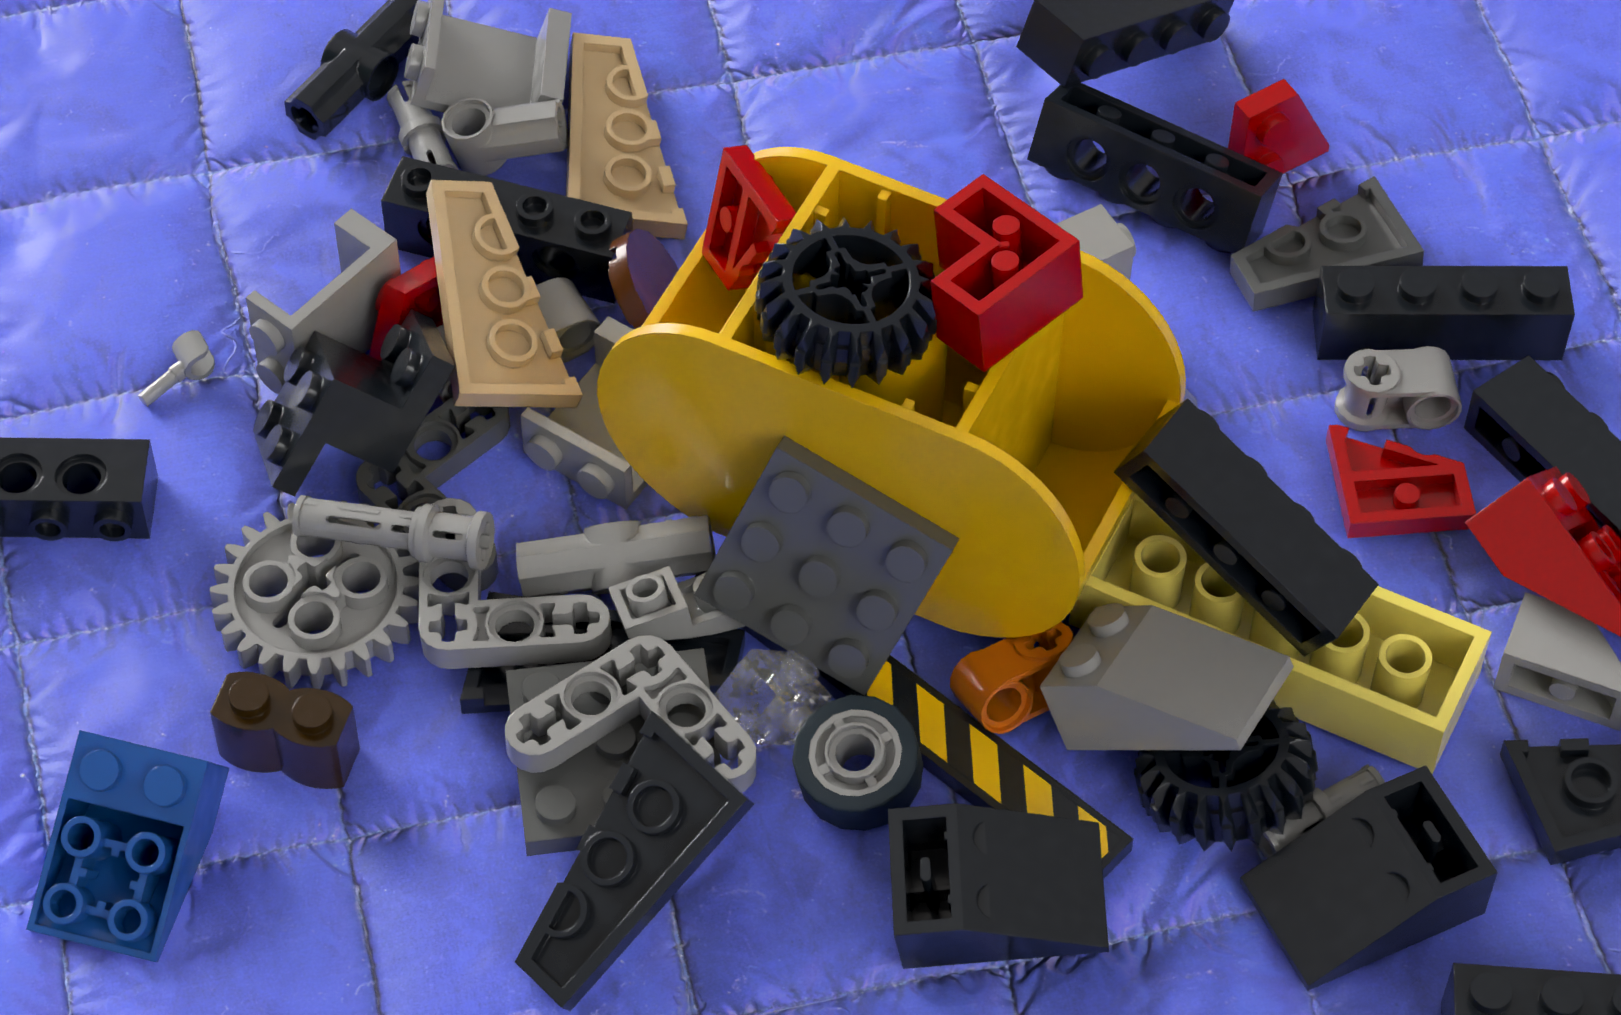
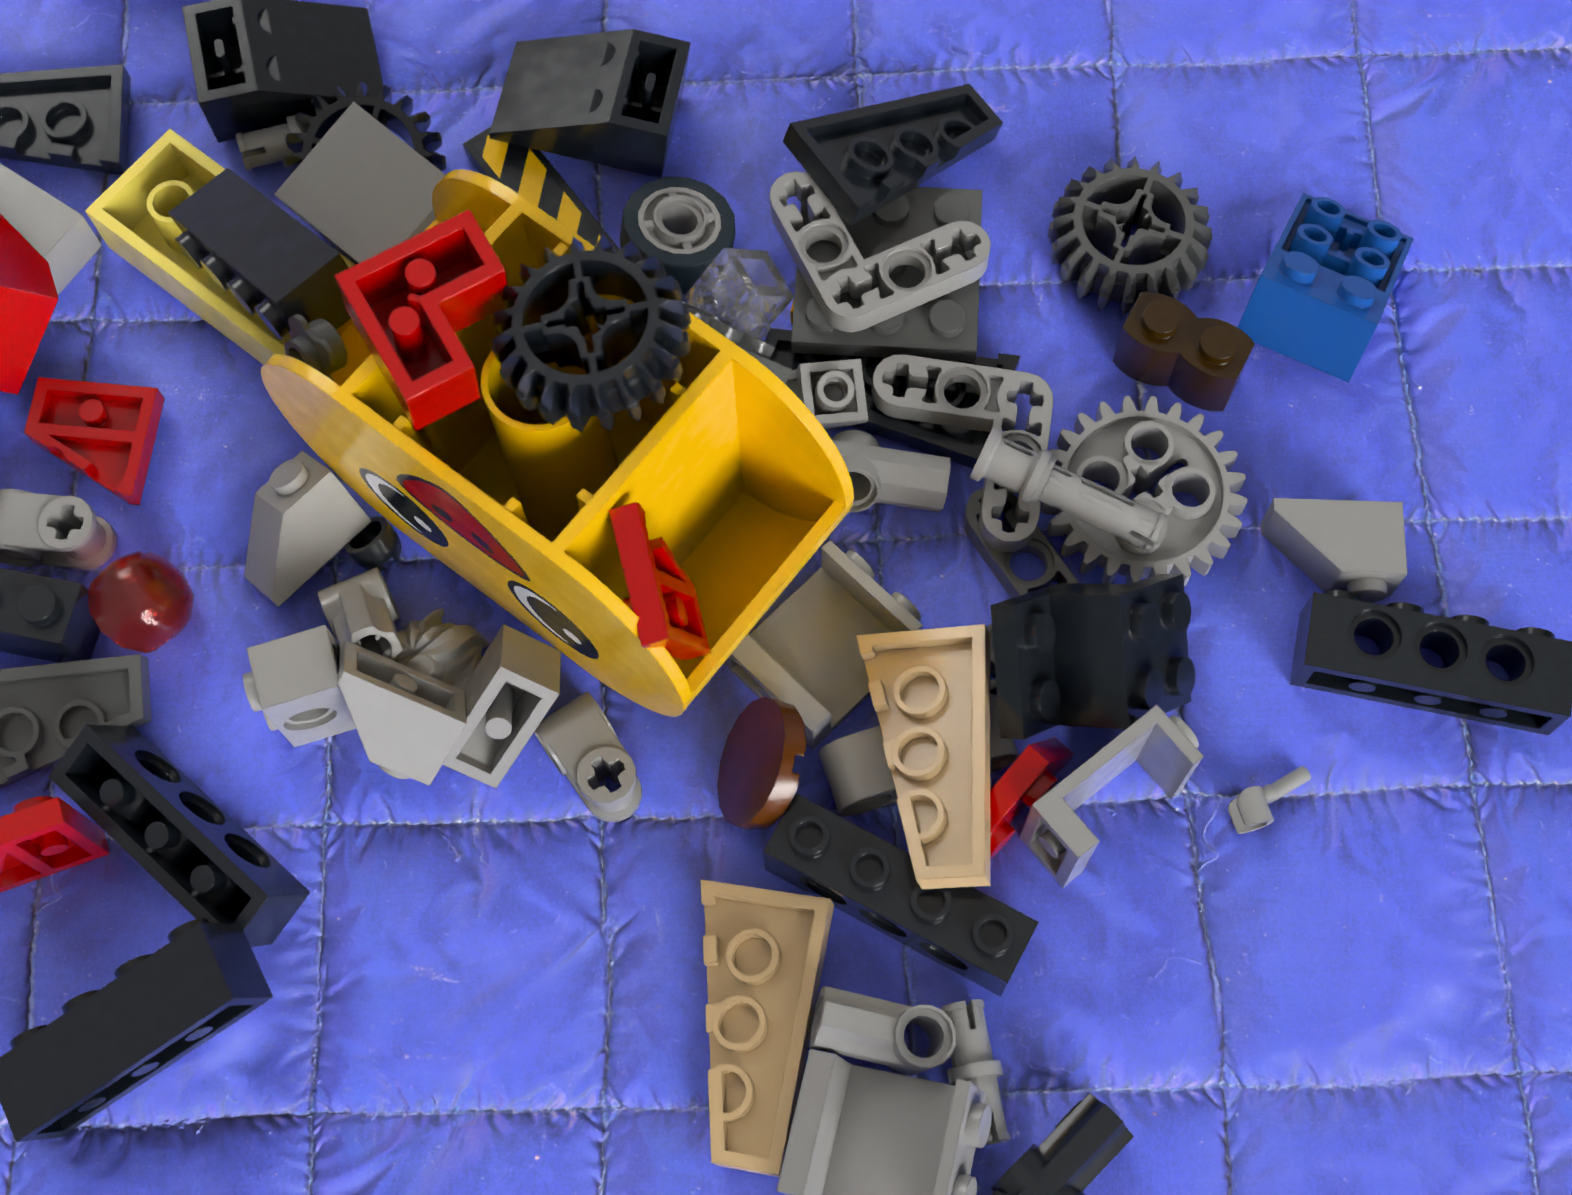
camera: 165 degrees left, 15 degrees up
none -> clear red hair [88,551,194,653]
none -> dark grey plate [285,314,347,380]
none -> dark grey gear [1048,156,1212,315]
none -> light grey slope [1261,498,1408,602]

